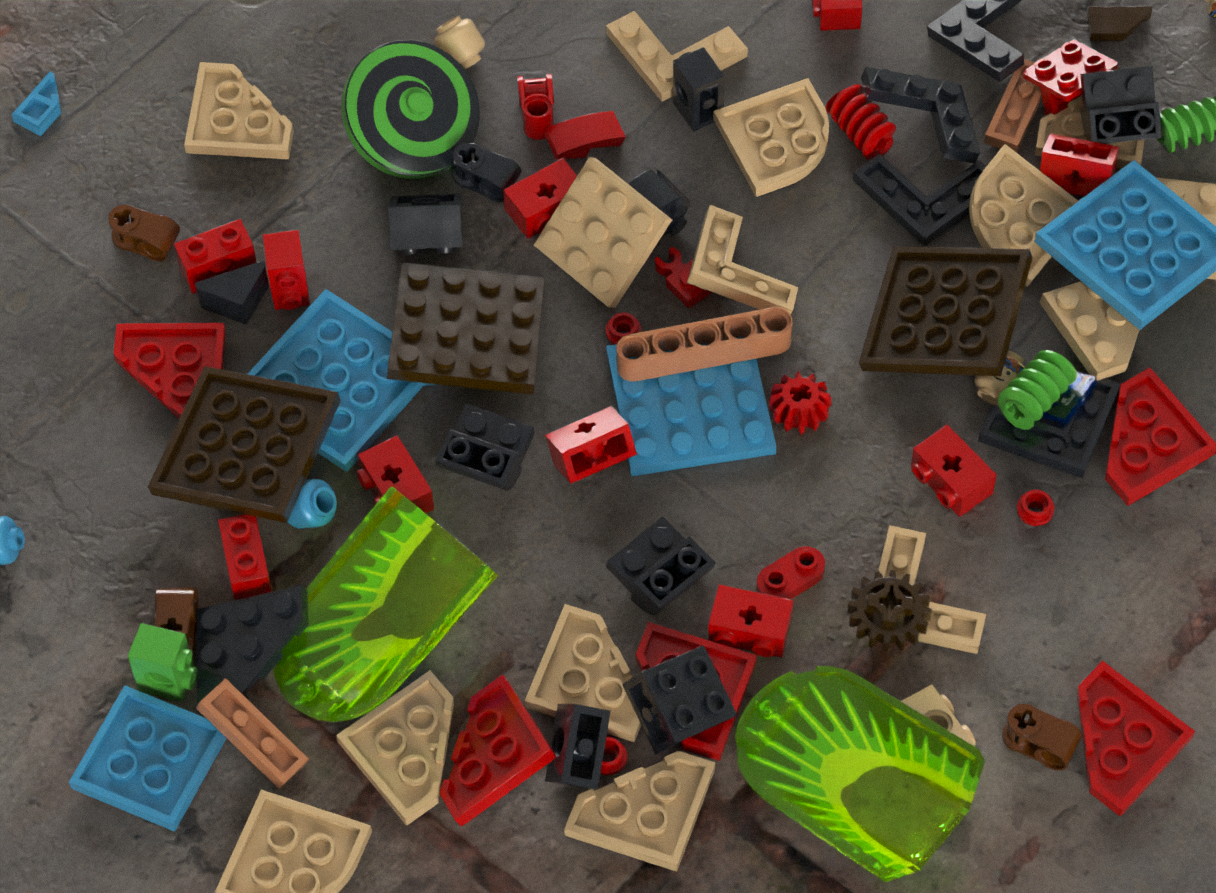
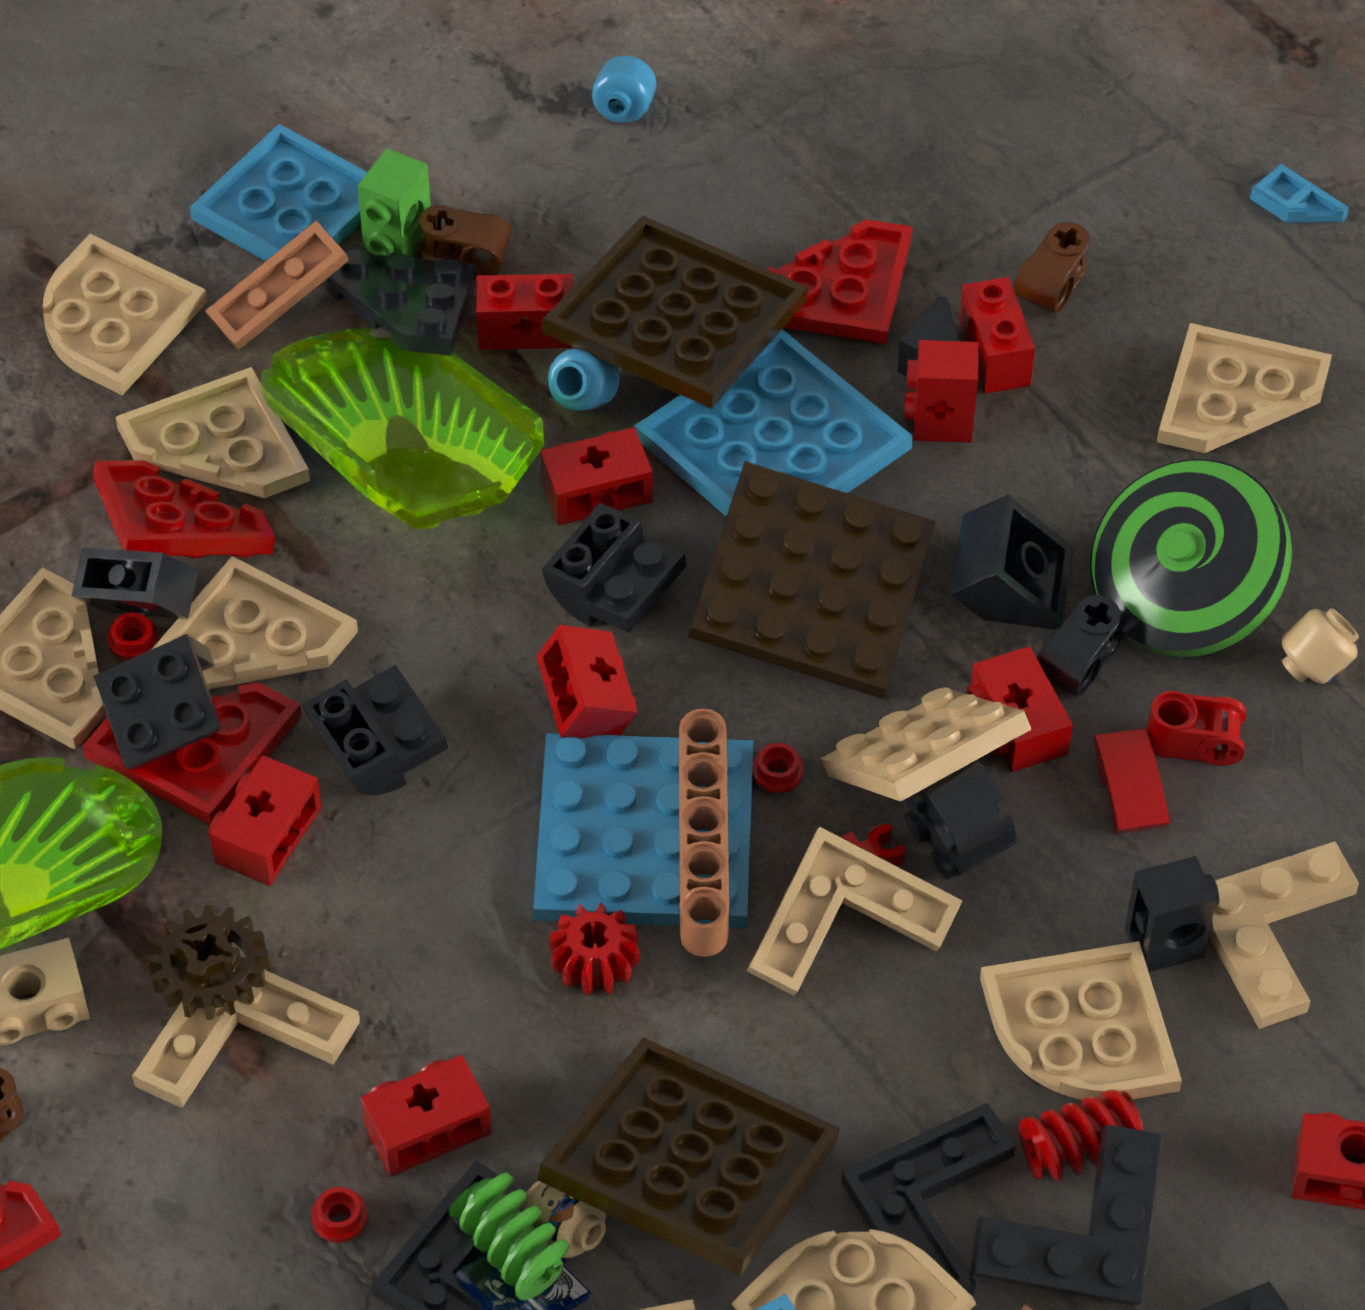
camera: 100 degrees right, 5 degrees down
red plate [756,546,825,600] -> none

